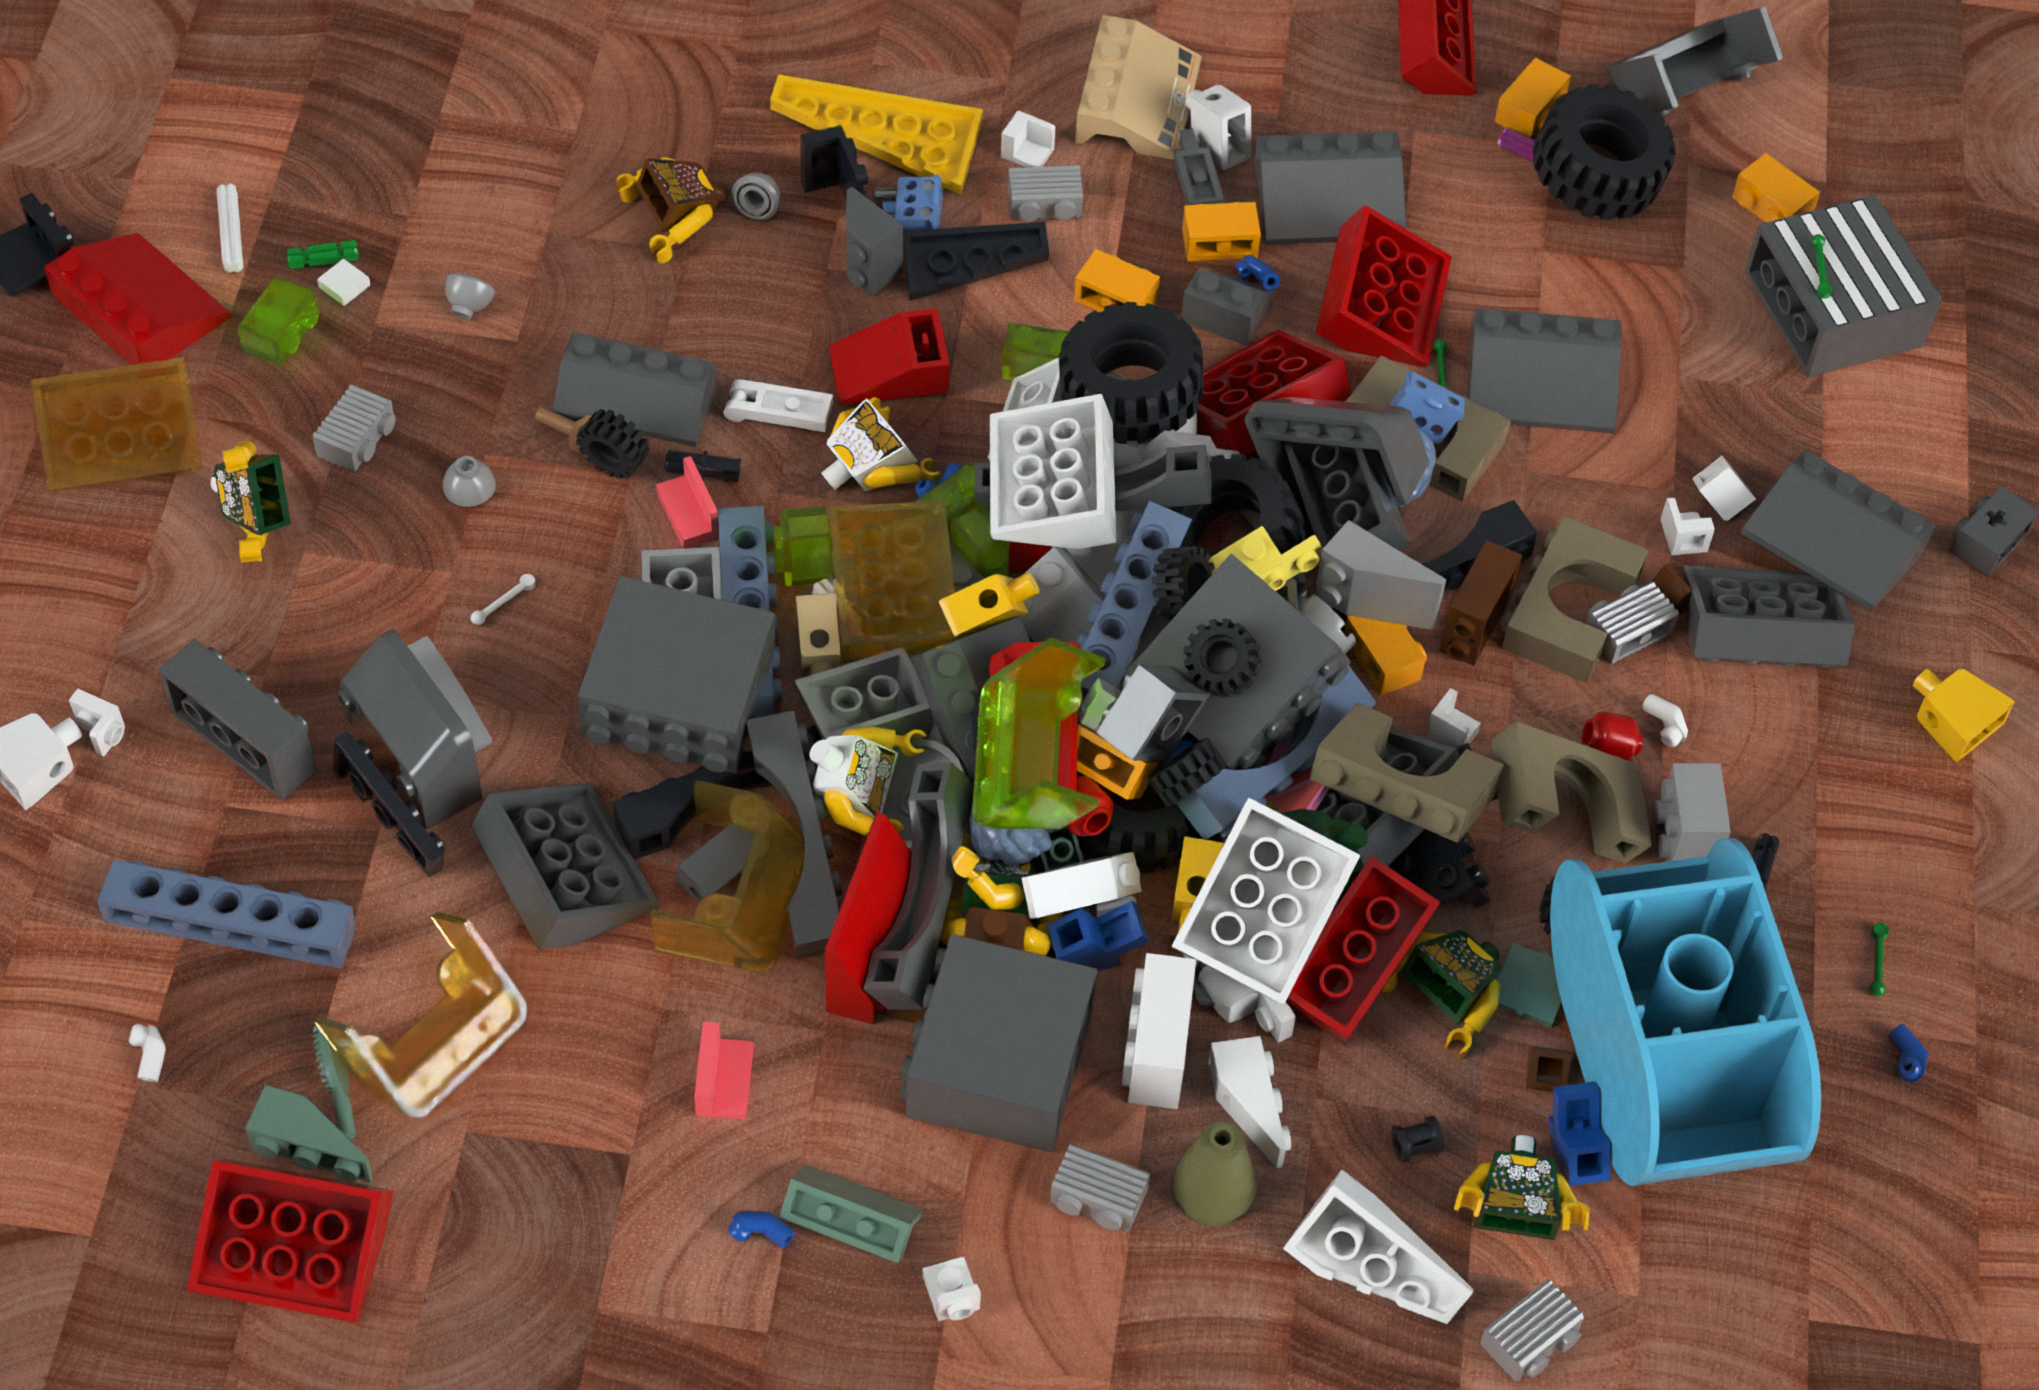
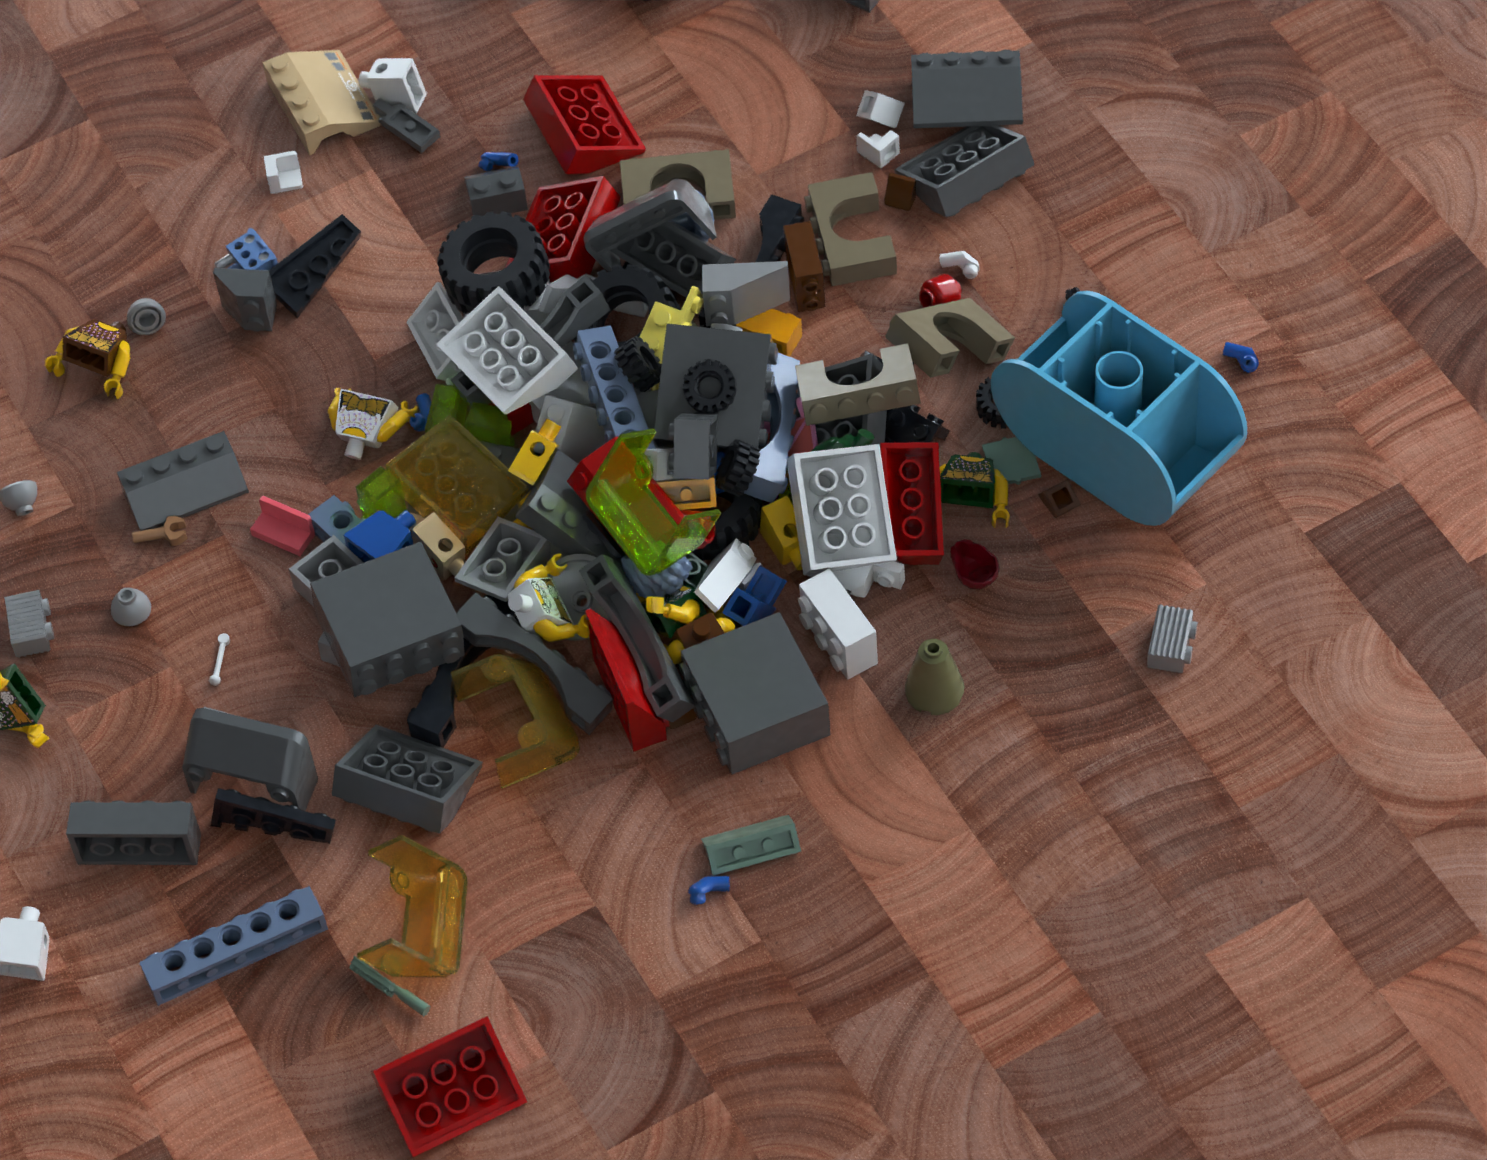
camera: 30 degrees left, 0 degrees up
white bracket [69,688,125,756] -> none
white arm [129,1024,166,1082] -> none
sand green slope [245,1085,373,1183] -> none
black tyre [576,409,650,479] -> none
black axle [665,450,741,482] -> none
dark grey hinge [675,817,769,906] -> none
coral panel [694,1022,754,1119] -> none
white plate [723,379,833,432] -> none
yellow wing [770,74,983,195] -> none
black bracket [800,125,868,199] -> none
red slope [829,308,950,405] -> none
white bracket [922,1256,981,1321] -> none
clear neon green brick [1002,323,1070,380] -> none
light grey brick [1008,165,1083,221] -> none
light grey brick [1050,1143,1150,1232] -> none
light orange brick [1074,249,1160,312] -> none
light orange brick [1182,202,1261,262] -> none
white slope [1208,1036,1291,1168] -> none
dark grey slope [1254,131,1407,244] -> none
white wedge [1283,1170,1474,1324] -> none
medium blue piece [1389,372,1465,445] -> none
black bush [1391,1115,1444,1163] -> none
white panel [1426,688,1481,748] -> none
green hinge [1433,339,1447,388] -> none
torso [1454,1135,1590,1240] -> none
dark grey slope [1468,308,1621,433] -> none
blue brick [1549,1082,1610,1186] -> none
light grey brick [1586,582,1679,664] -> none
light grey brick [1654,763,1731,862] -> none
green hinge [1869,923,1889,997] -> none
yellow torso [1912,669,2015,763] -> none
dark grey brick [1951,486,2039,577] -> none
none -> blue torso [343,510,416,563]
none -> dark red hair [950,539,1000,590]

